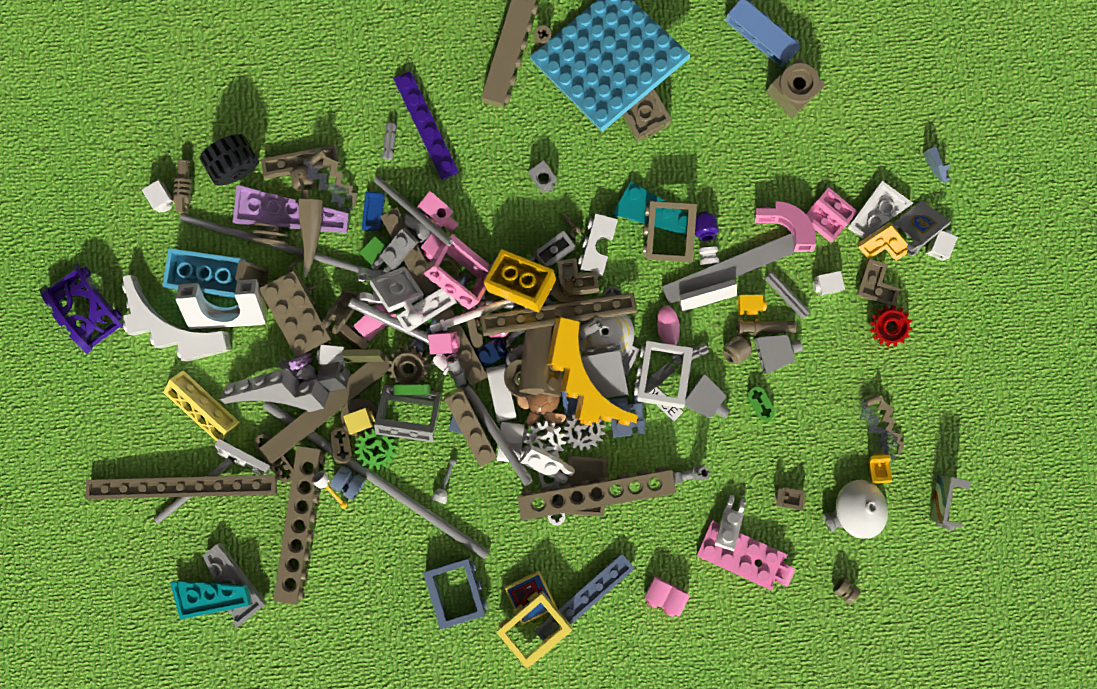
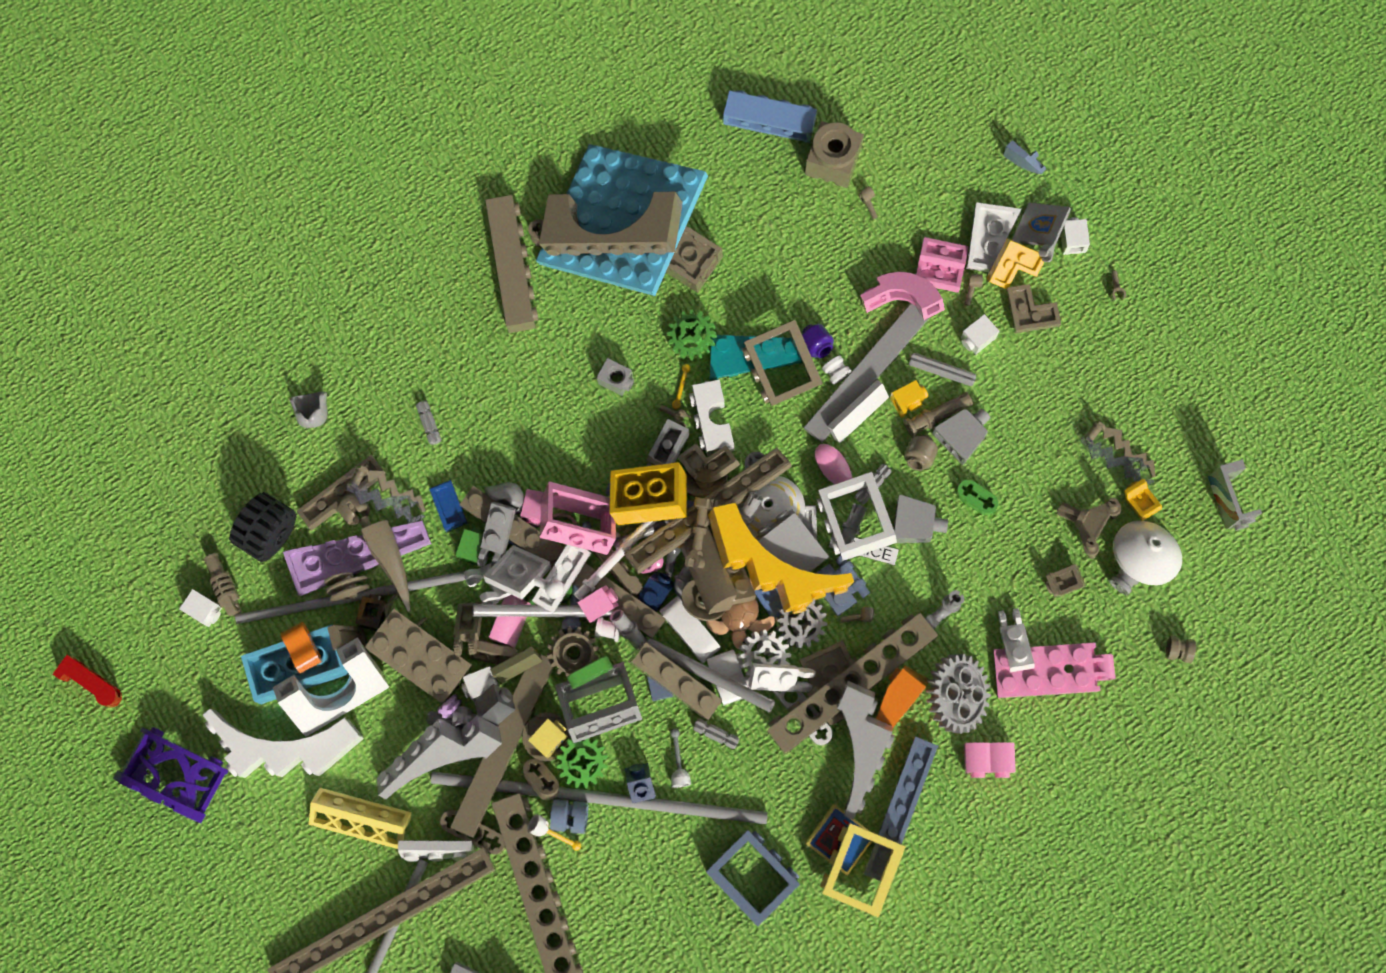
camera: 25 degrees left, 10 degrees down
light grey piece [374,176,453,246] -> none
dark purple plate [393,71,459,181] -> none
bright pink torso [417,191,459,233] -> none
red gear [868,305,913,347] -> none
none -> red leg [52,655,122,708]
none -> orange axle [280,622,322,673]
none -> light grey hair [289,391,328,428]
none -> dark brown brick [355,594,387,631]
none -> dark tan arch [539,192,683,256]
none -> bracket [625,763,655,803]
none -> bright green gear [667,310,717,360]
none -> yellow hinge [672,364,691,410]
none -> dark tan piece [685,497,718,569]
none -> light grey axle [693,719,739,749]
none -> light grey arch [837,681,895,820]
none -> dark tan hand [841,607,874,623]
none -> dark tan hand [859,186,878,219]
none -> orange wedge [876,665,929,729]
none -> light grey gear [926,654,991,733]
none -> dark tan hand [964,274,983,306]
none -> dark tan axle [1057,498,1121,559]
none -> dark tan hand [1110,271,1126,301]

